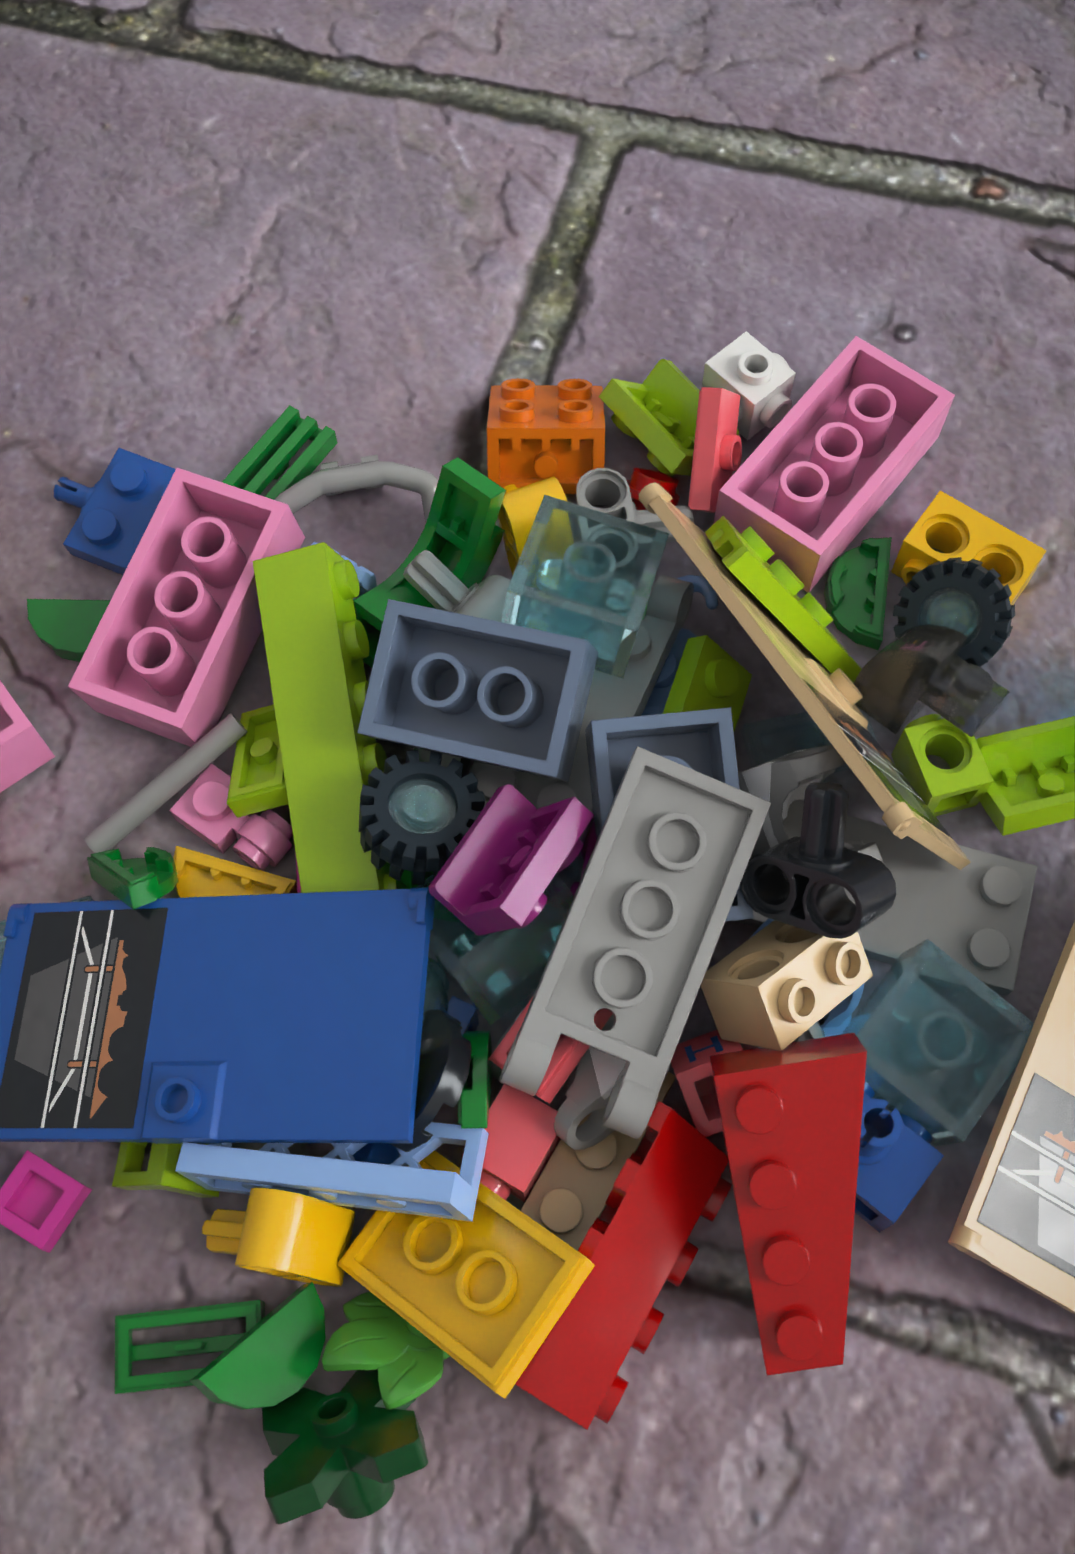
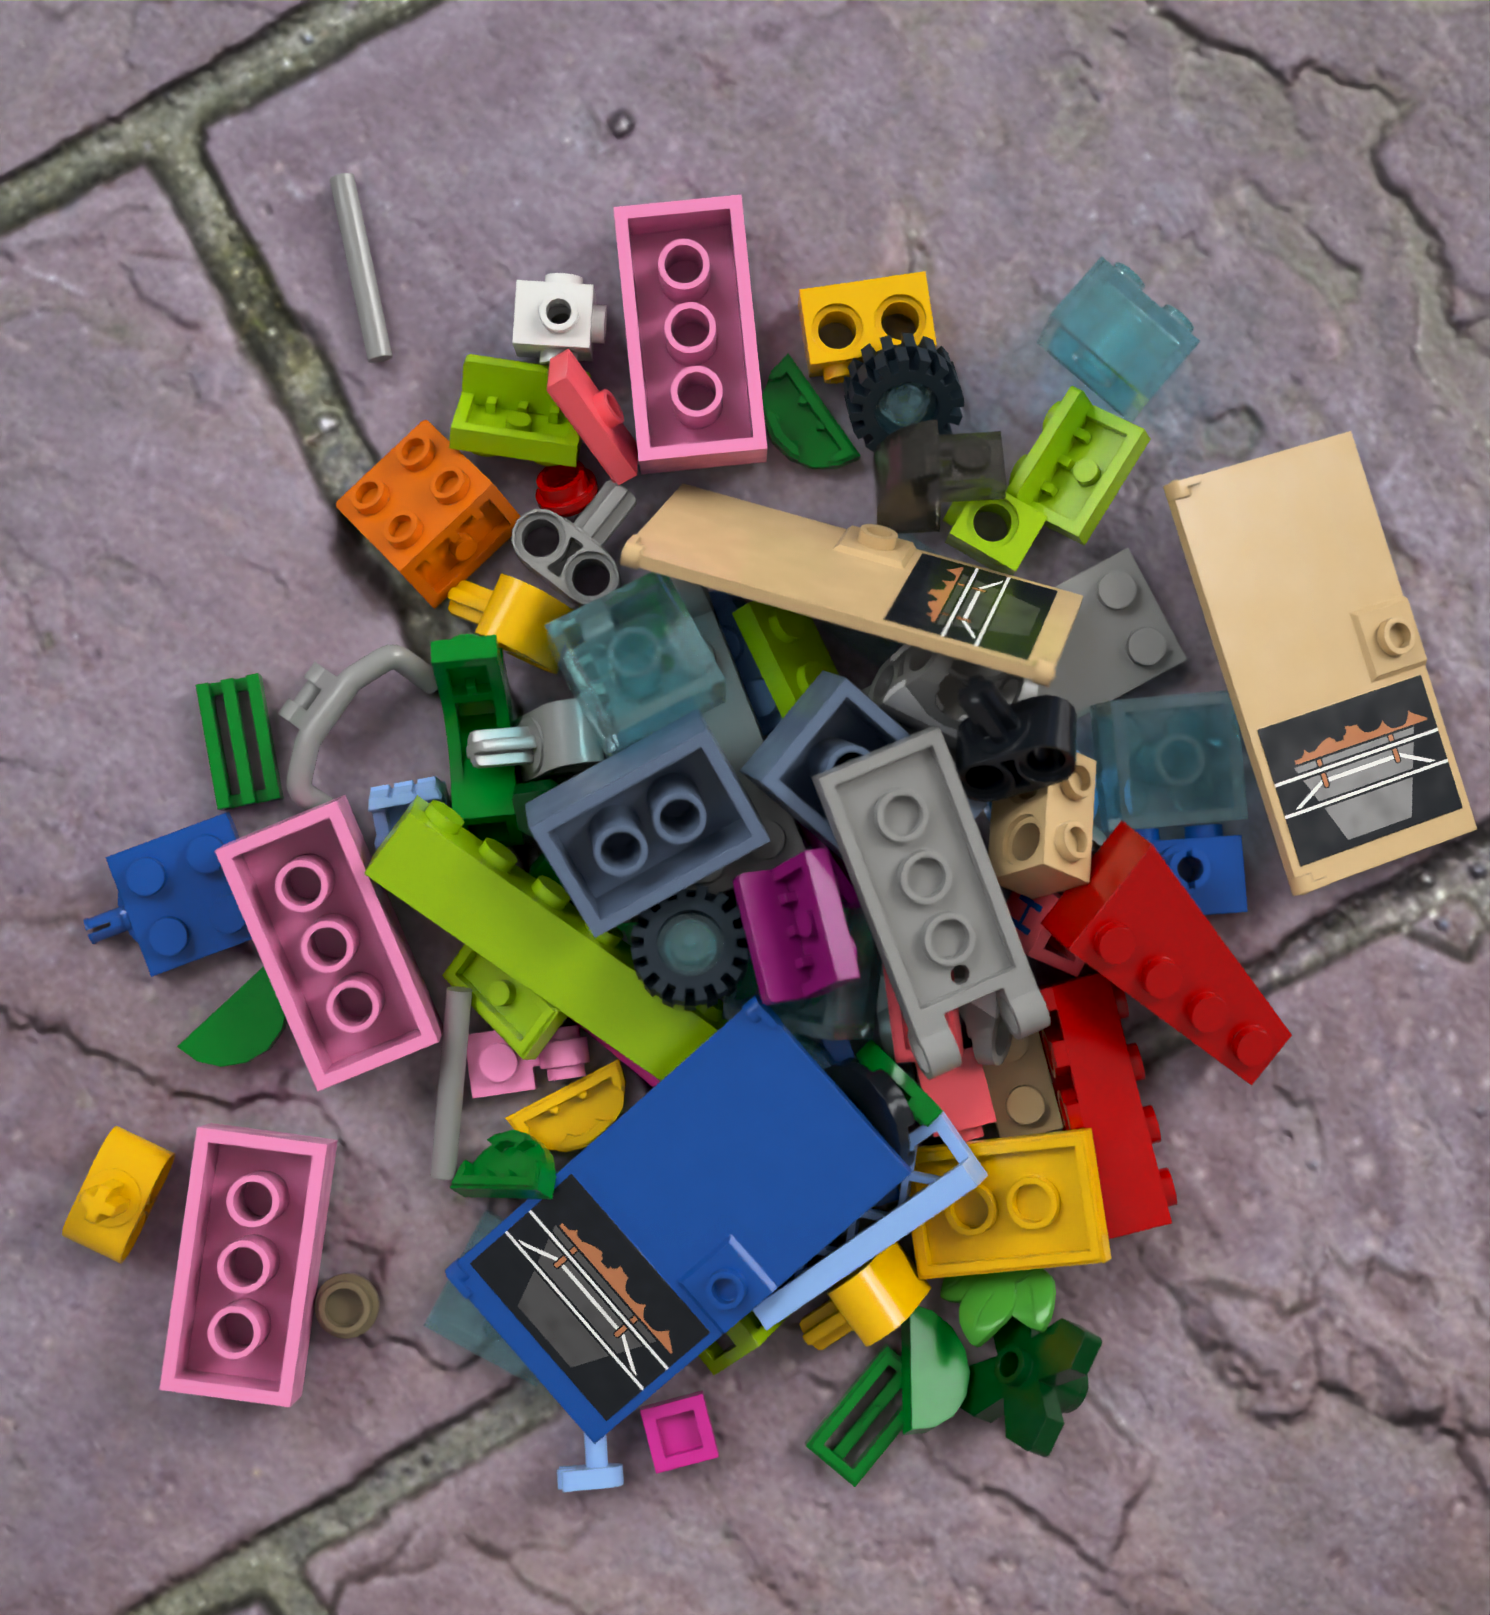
camera: 50 degrees left, 20 degrees up
lime wing [705,515,867,686] -> none
none -> light grey bar [329,173,393,363]

